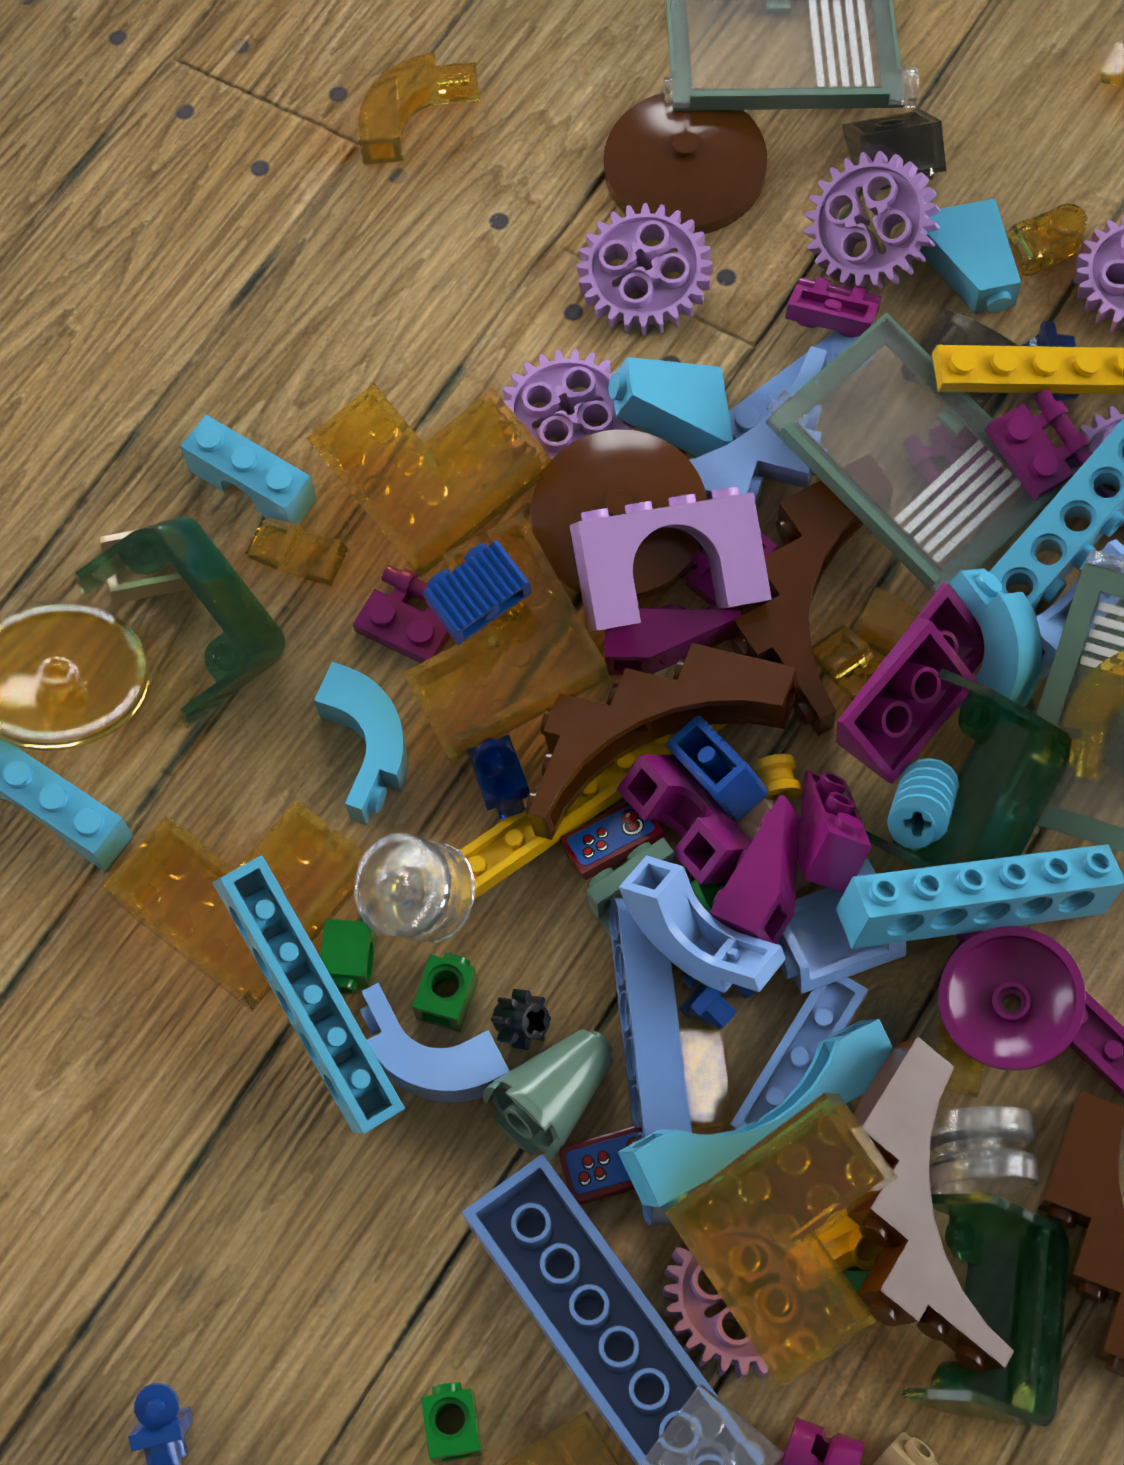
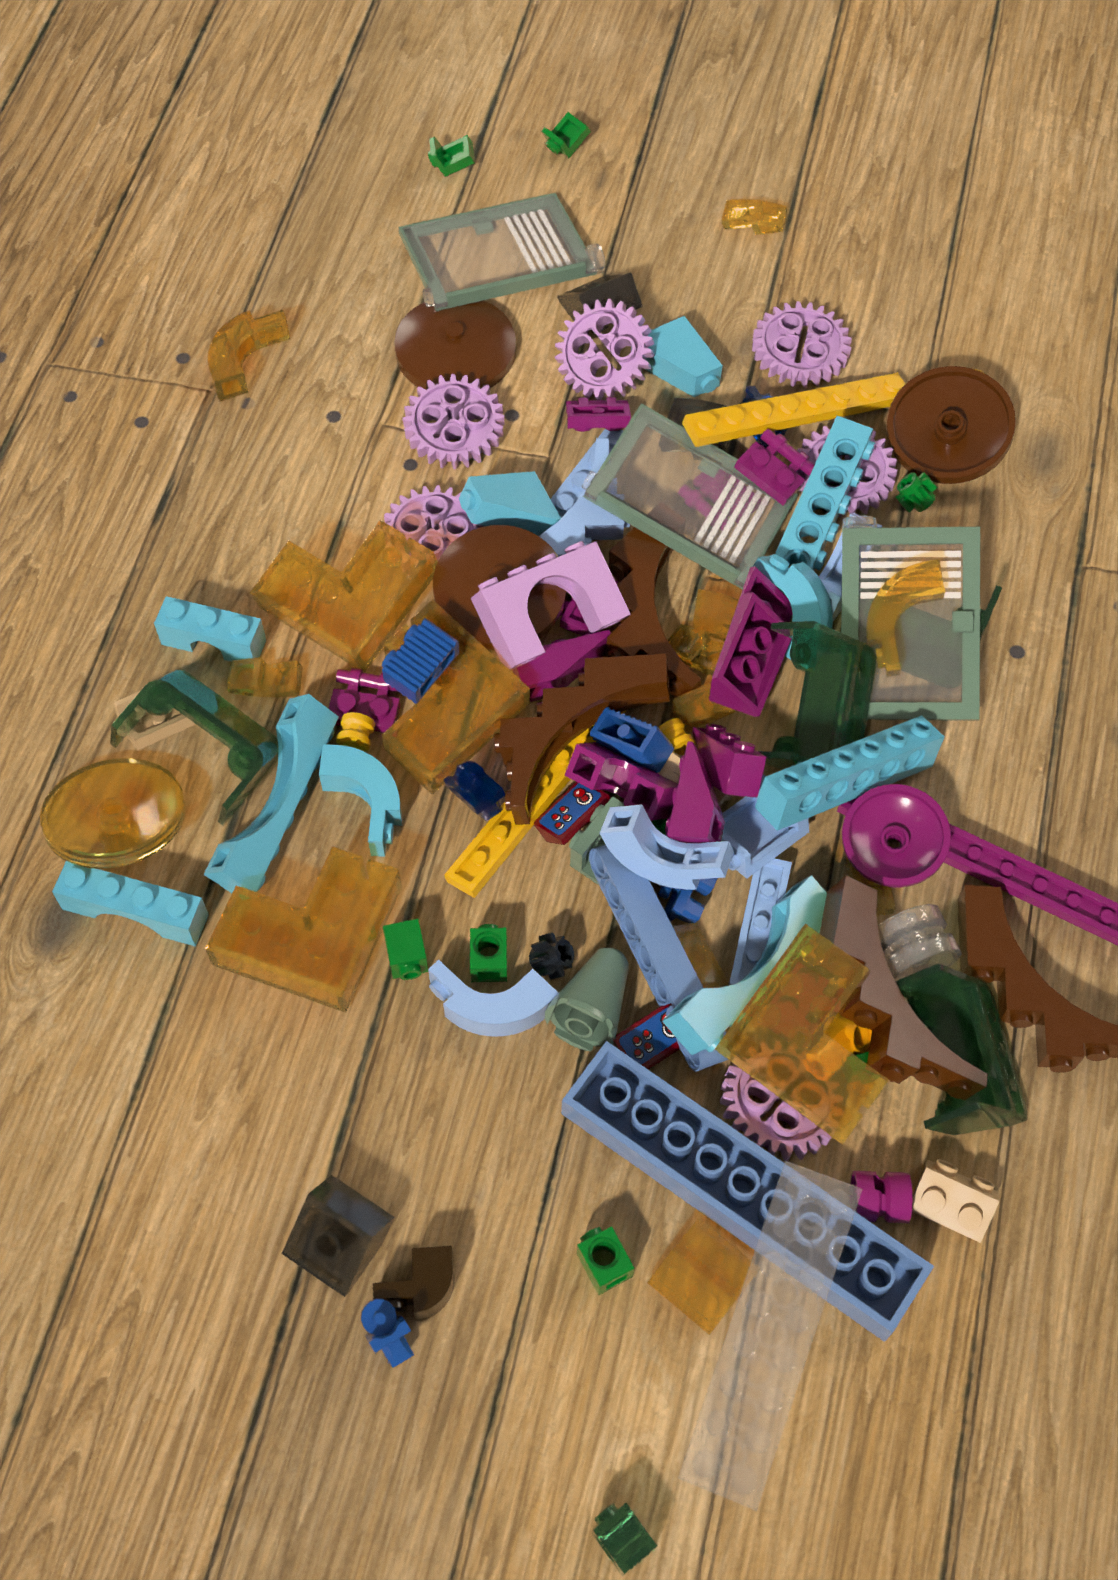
camera: 25 degrees left, 5 degrees down
medium azure brick [212,855,405,1134] -> none
clear wheel [354,834,475,943] -> none
medium azure piece [887,758,959,851] -> none
clear yellow piece [1006,203,1088,276] -> none
none -> medium azure arch [204,694,339,896]
none -> clear smoke slope [281,1175,395,1297]
none -> yellow wheel [336,712,375,752]
none -> dark brown brick [373,1246,454,1321]
none -> clear yellow slope [671,682,737,734]

